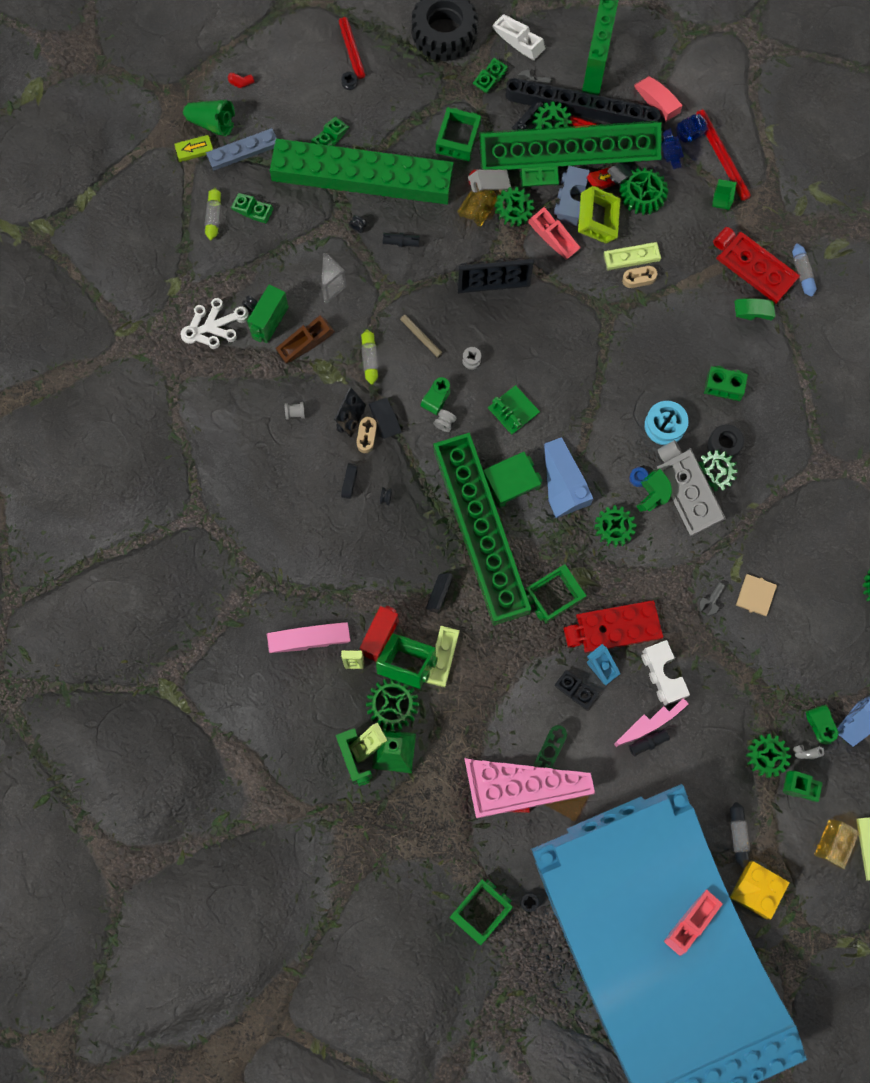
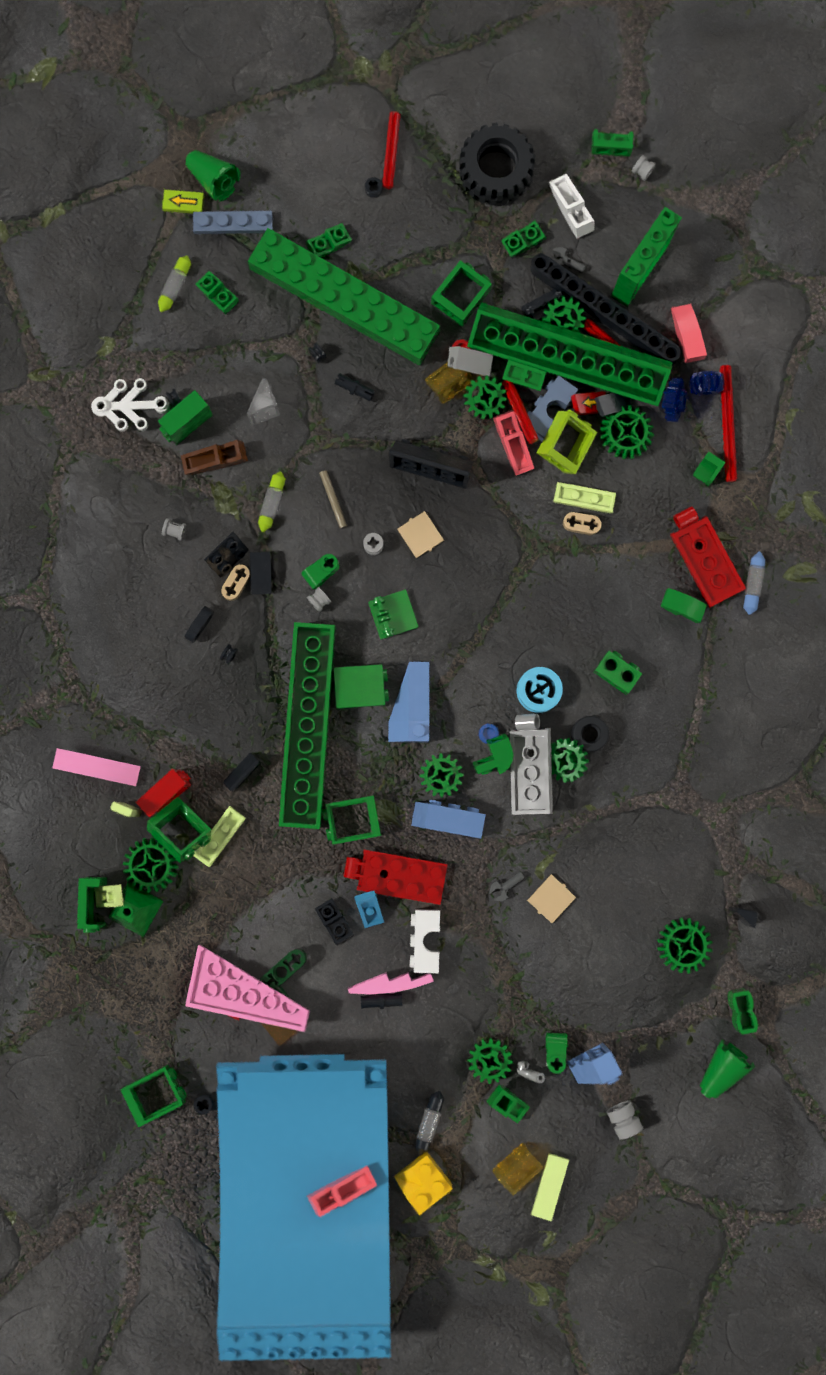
camera: 20 degrees right, 10 degrees up
red arm [228,73,254,88] -> none
none -> tan piece [397,511,444,558]
none -> medium blue wedge [411,800,486,838]
none -> red axle [502,380,538,444]

